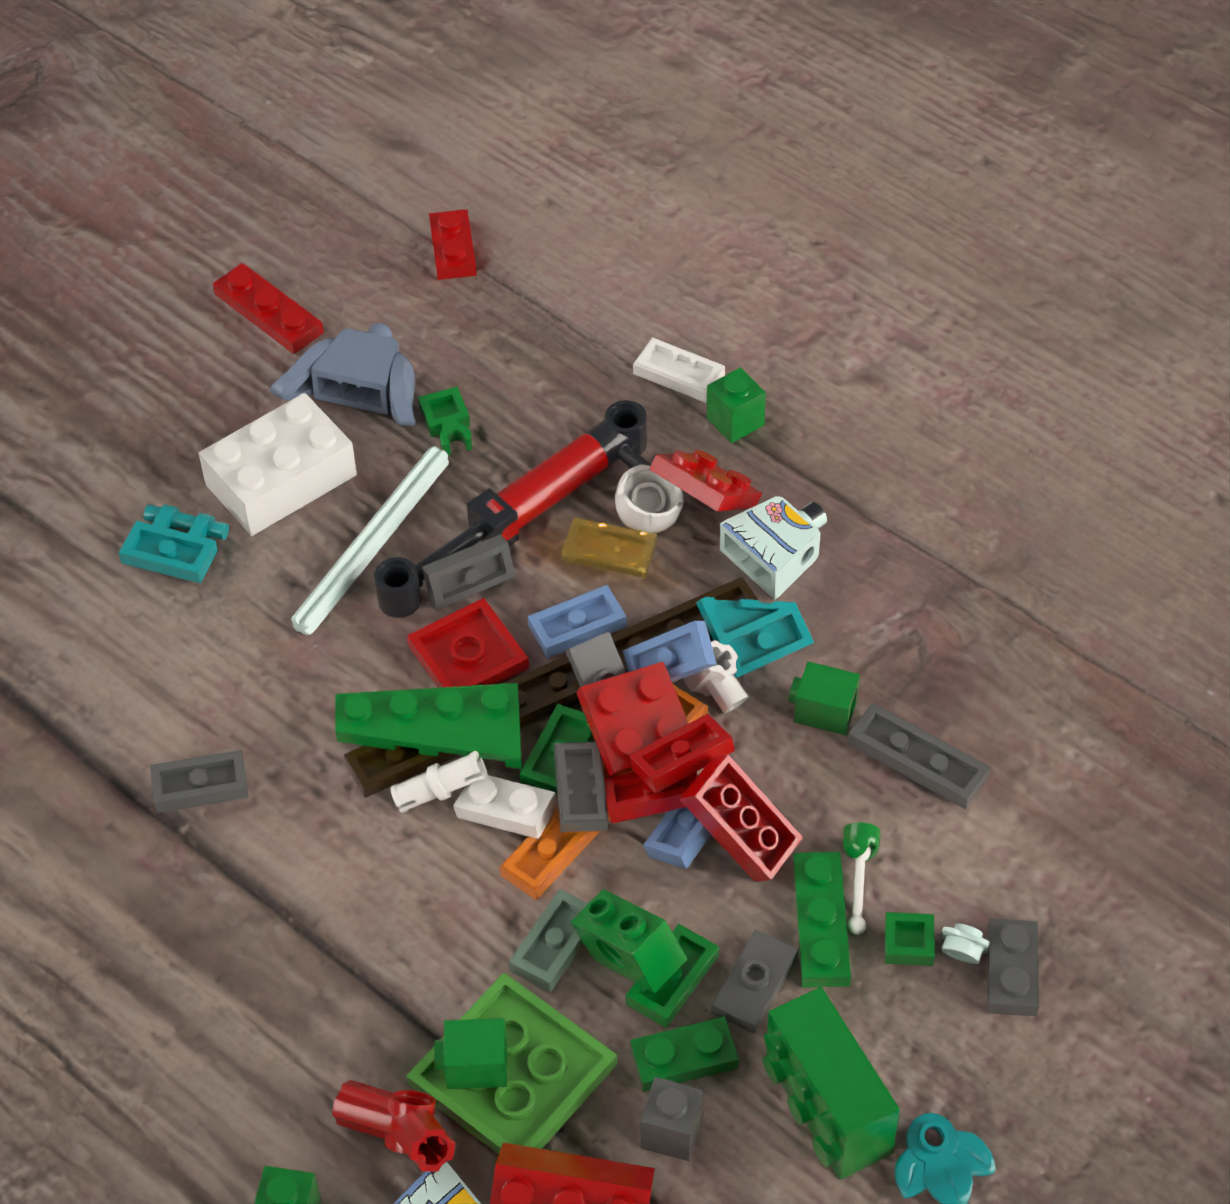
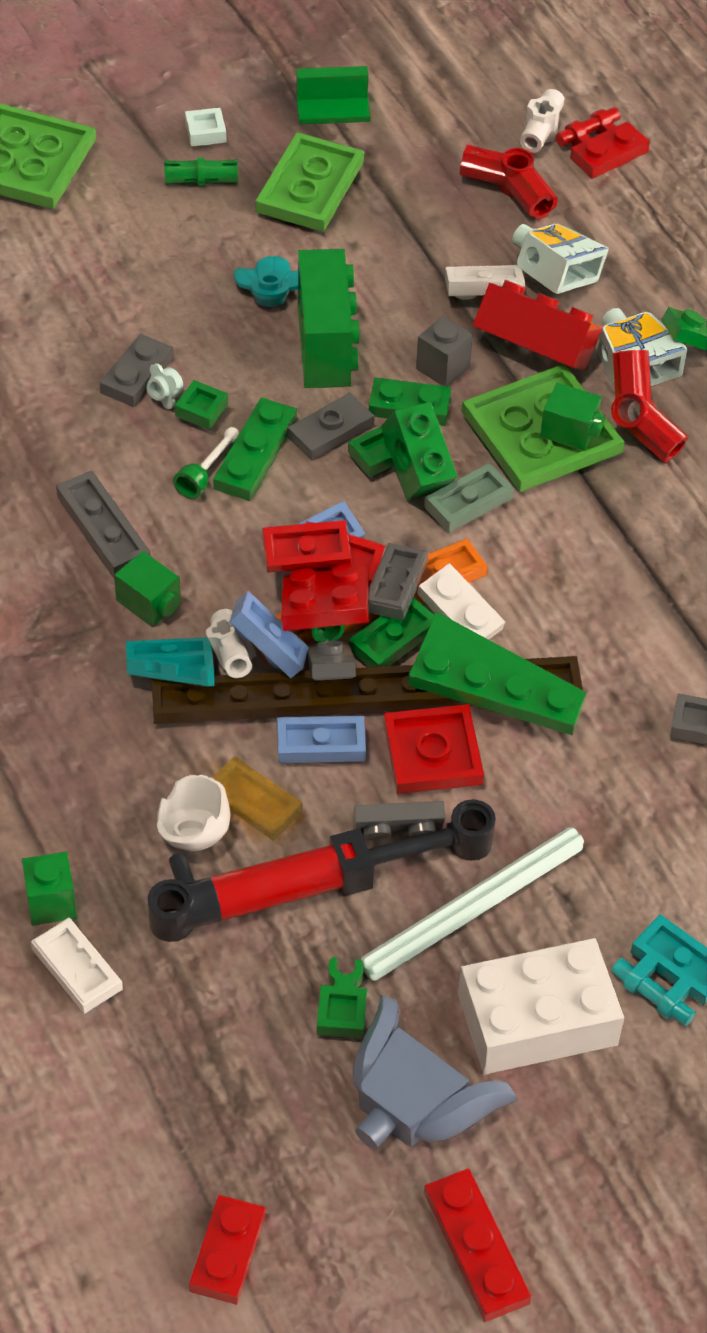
camera: 160 degrees left, 0 degrees up
white pin [391,751,487,813] -> none
red plate [649,450,763,511] -> none
red piece [679,754,803,882] -> none
light aqua torso [720,496,827,600] -> none

